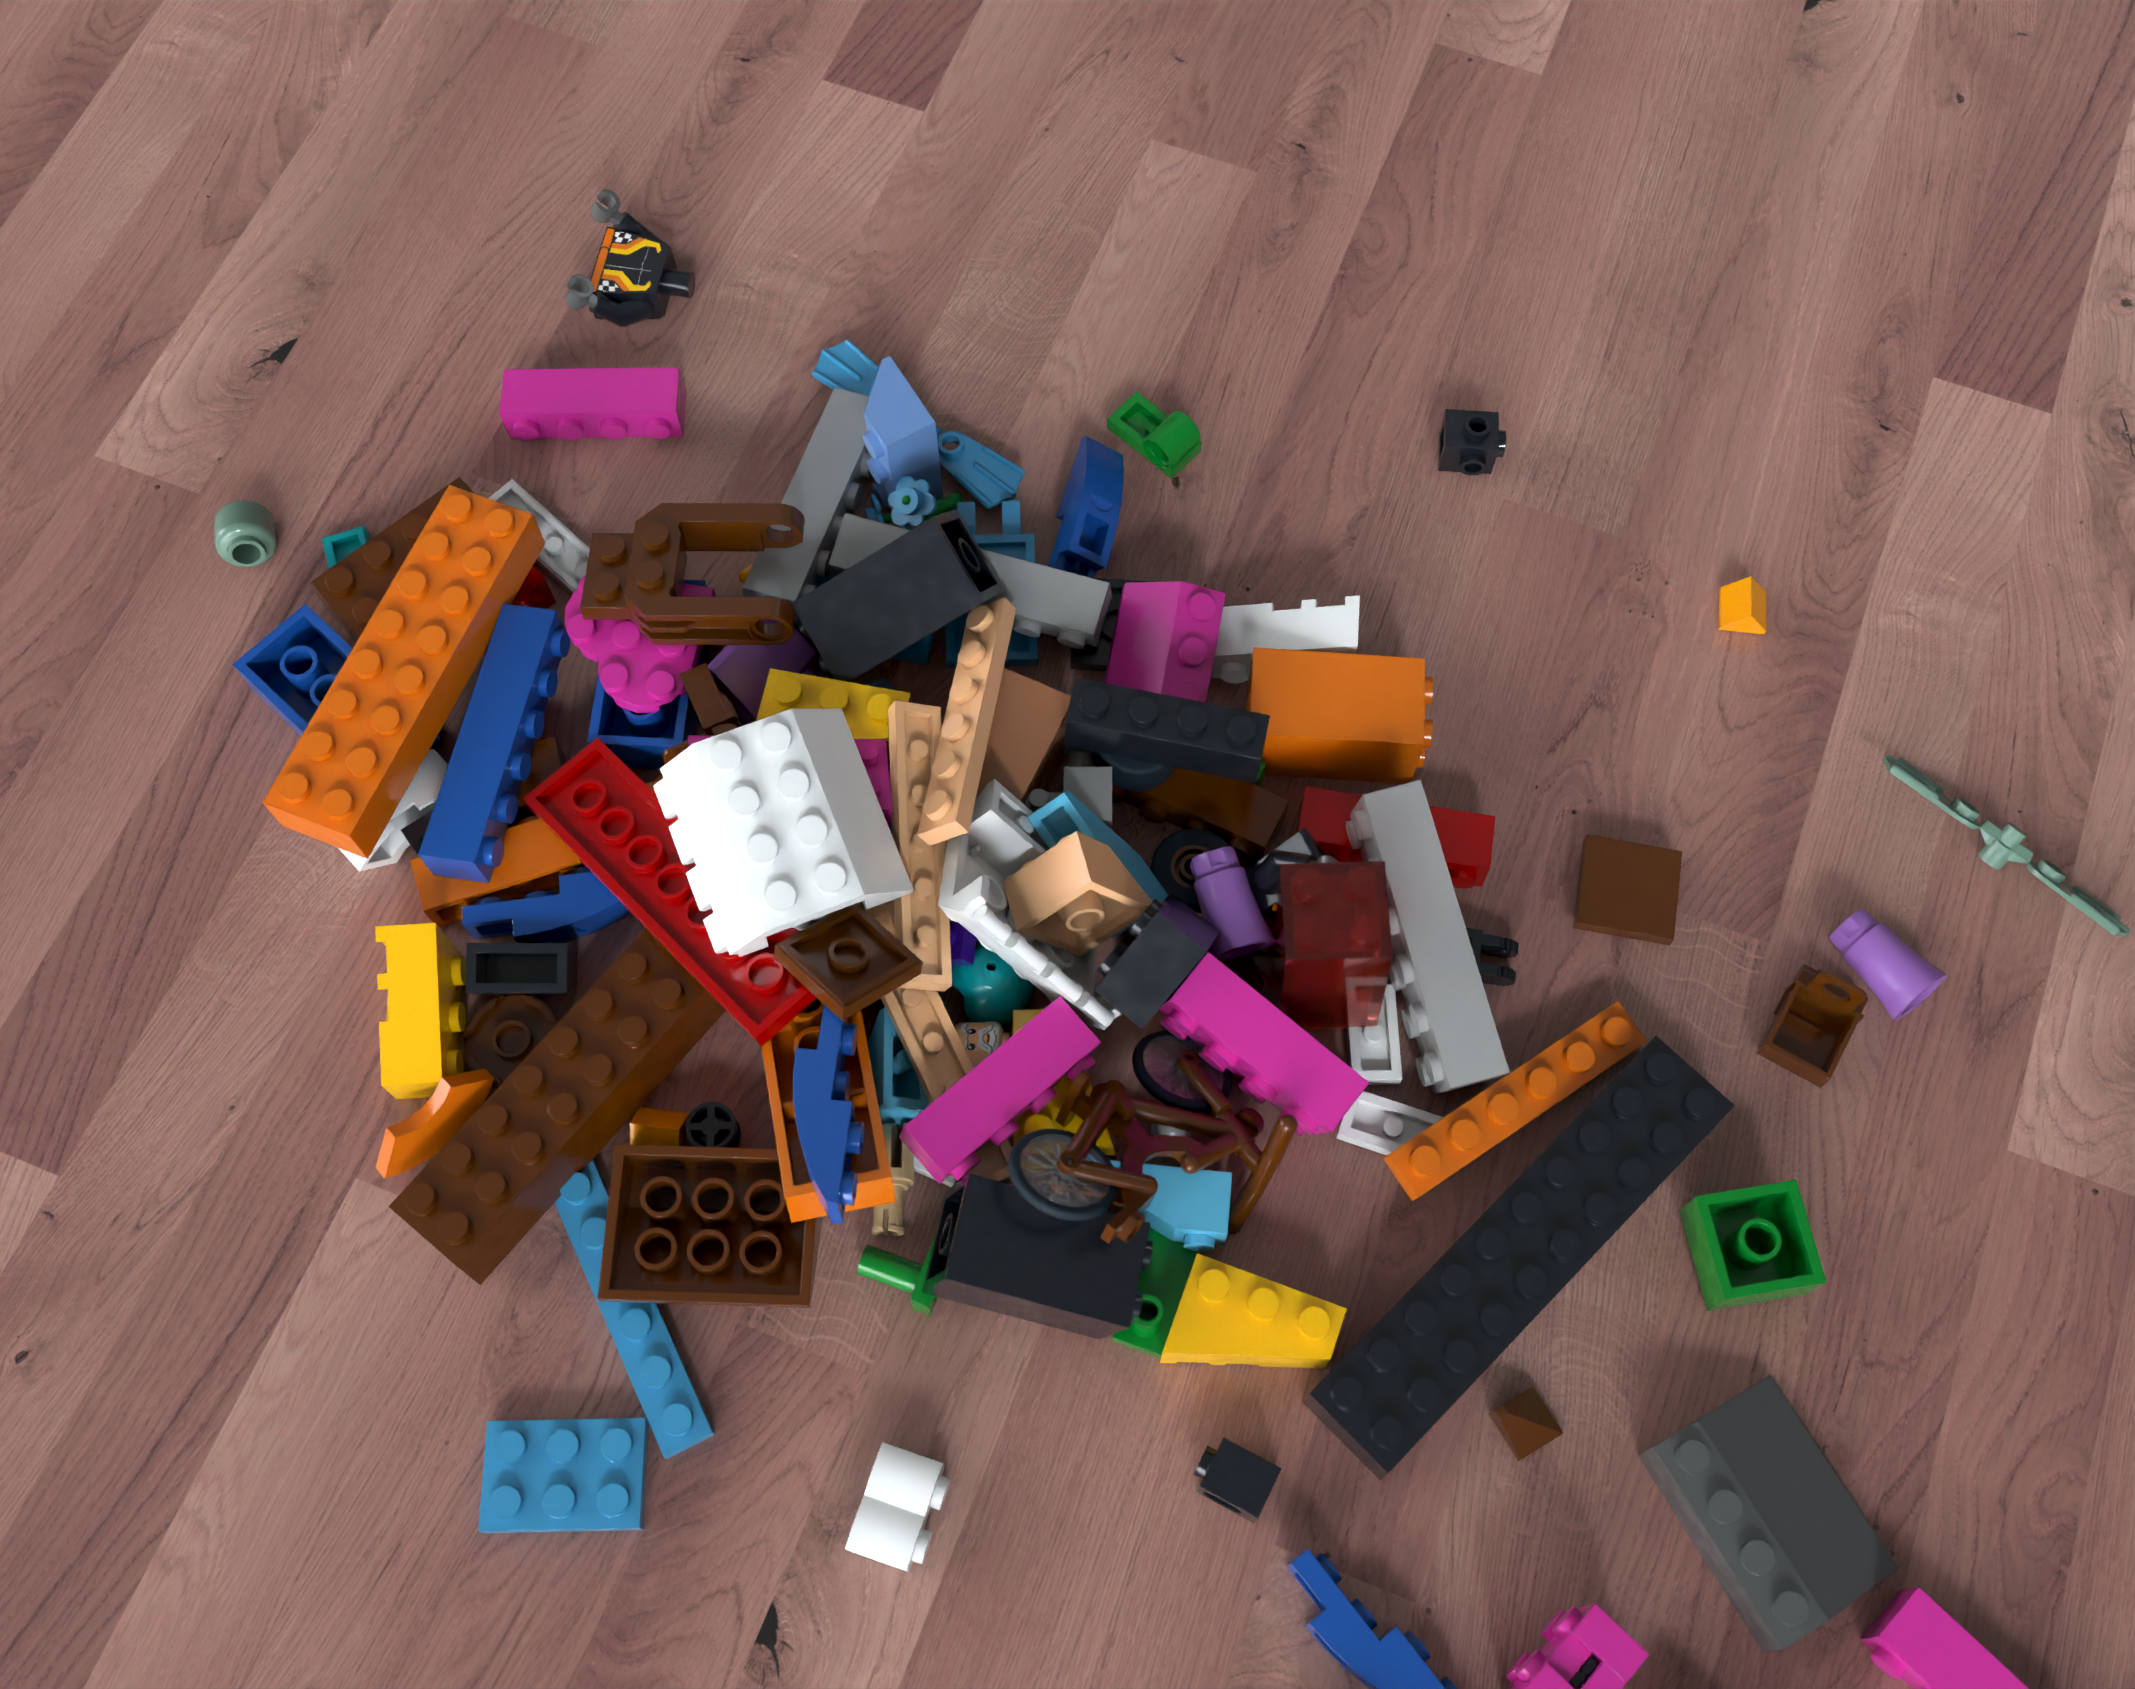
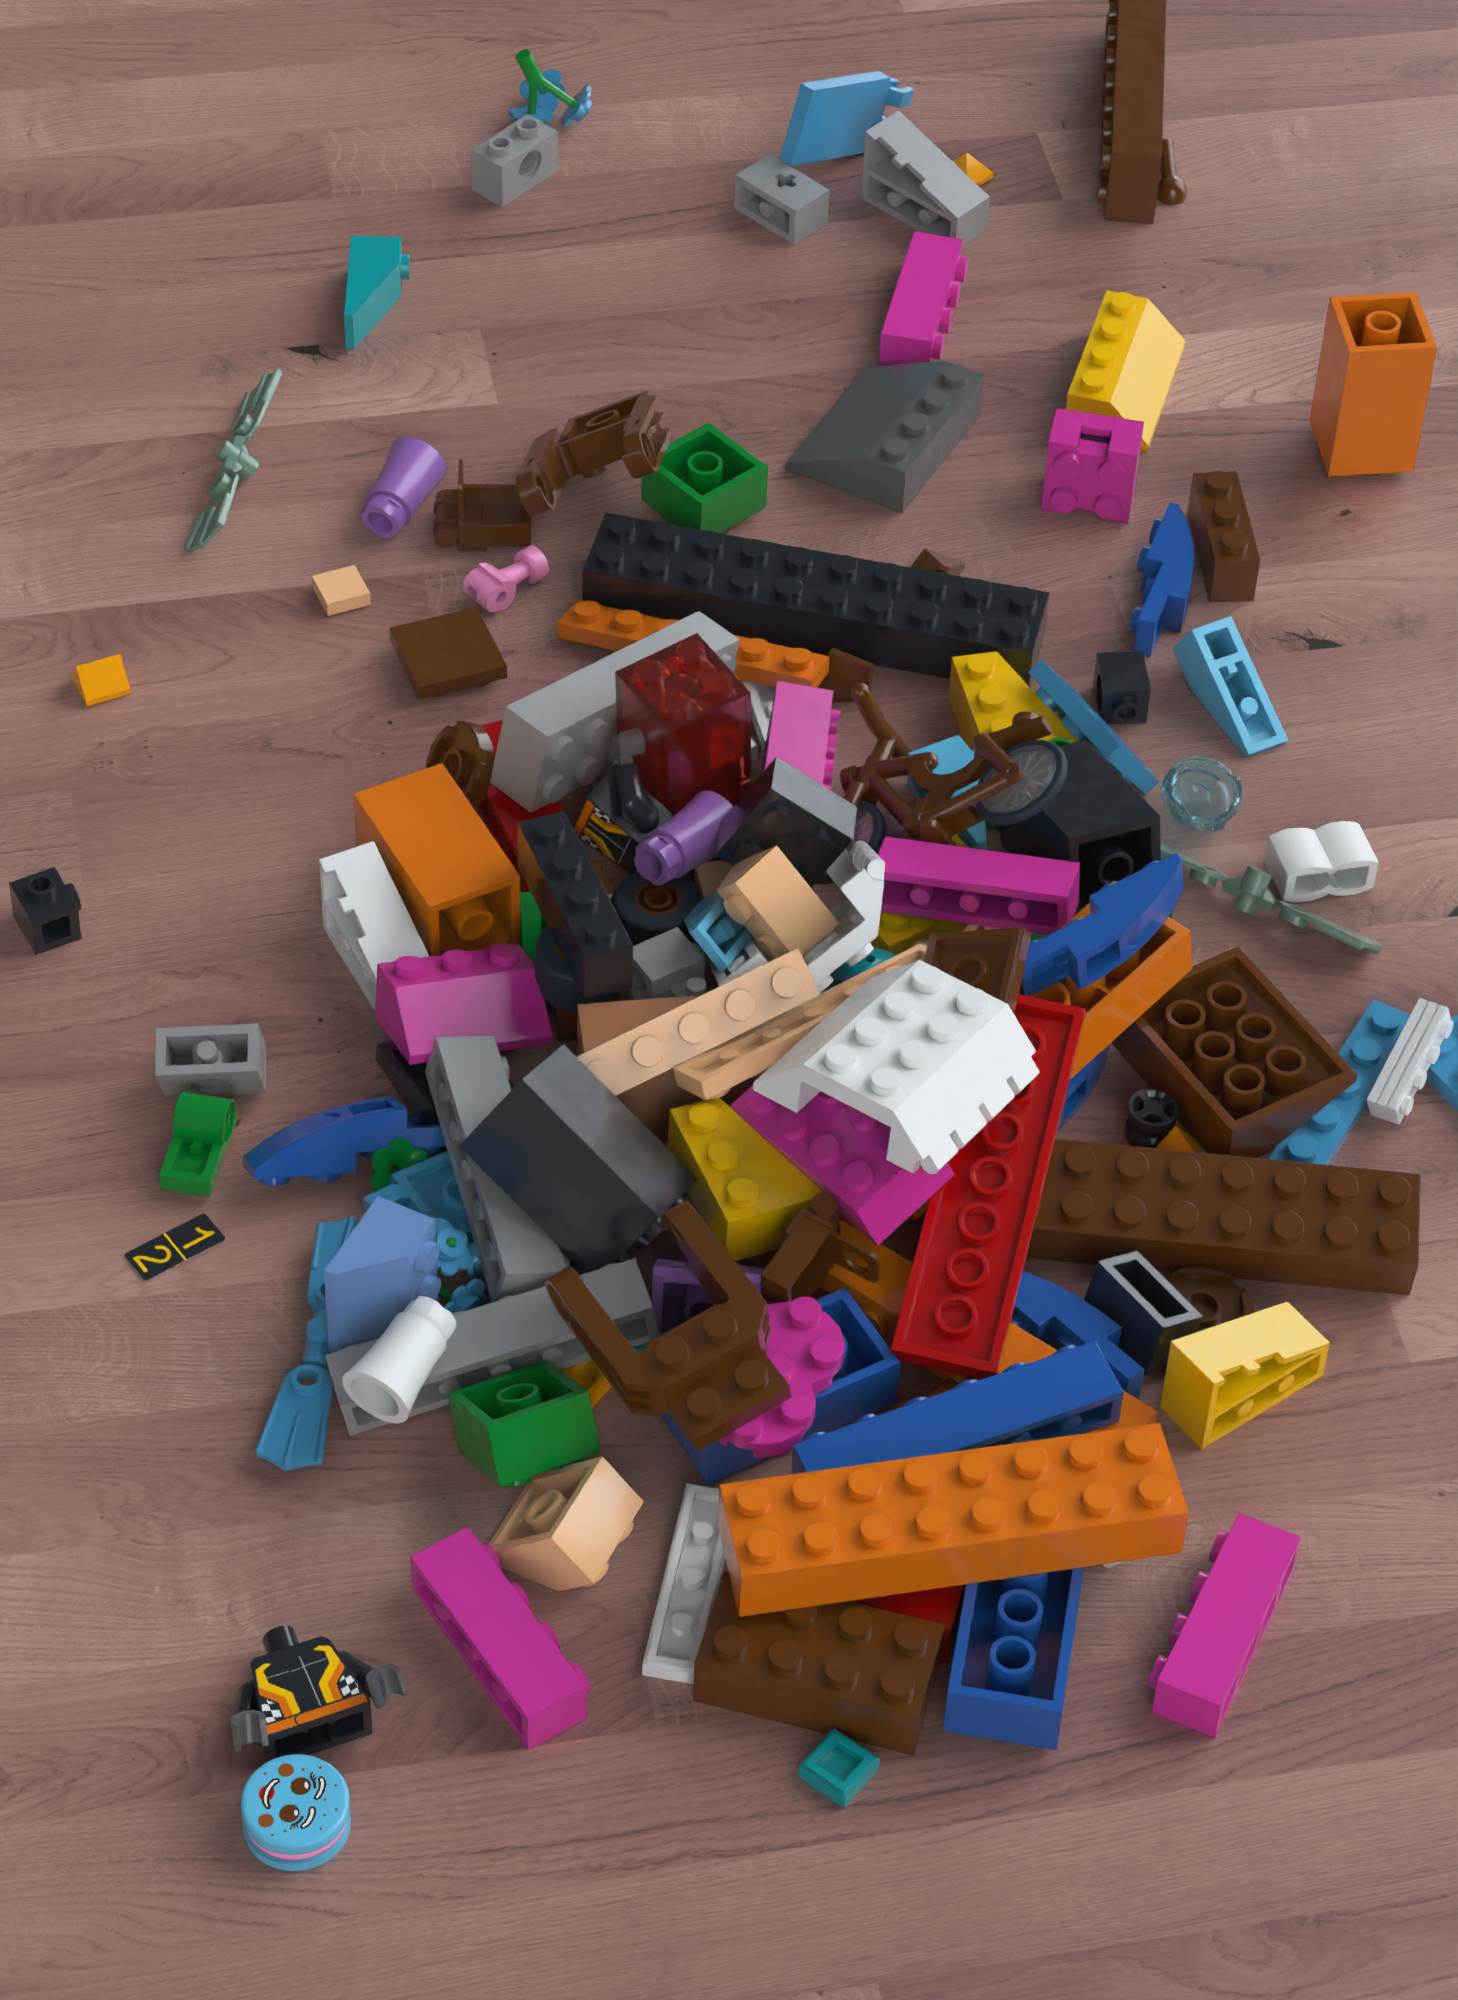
camera: 125 degrees left, 20 degrees down
sand green head [213,500,277,568] -> none
orange tile [376,1068,494,1178] -> none
none -> black sticker [125,1214,225,1280]
none -> light grey brick [155,1023,267,1098]
none -> medium azure head [240,1754,351,1871]
none -> light nougat tile [312,565,371,616]
none -> white plant [342,1296,456,1424]
none -> green plant [370,1137,428,1192]
none -> reddish brown tile [426,721,494,810]
none -> green brick [447,1360,601,1487]
none -> bright pink leg [463,545,549,613]
none -> light nougat slope [489,1456,644,1592]
none -> reddish brown plate [516,390,673,516]
none -> reddish brown slope [818,648,873,702]
none -> dark azure plate [1028,660,1160,794]
none -> dark pink brick [1148,1513,1301,1738]
none -> clear light blue hat [1161,757,1244,834]
none -> sand green piece [1161,844,1382,954]
none -> medium azure slope [1173,616,1288,758]
none -> white piece [1366,998,1453,1125]

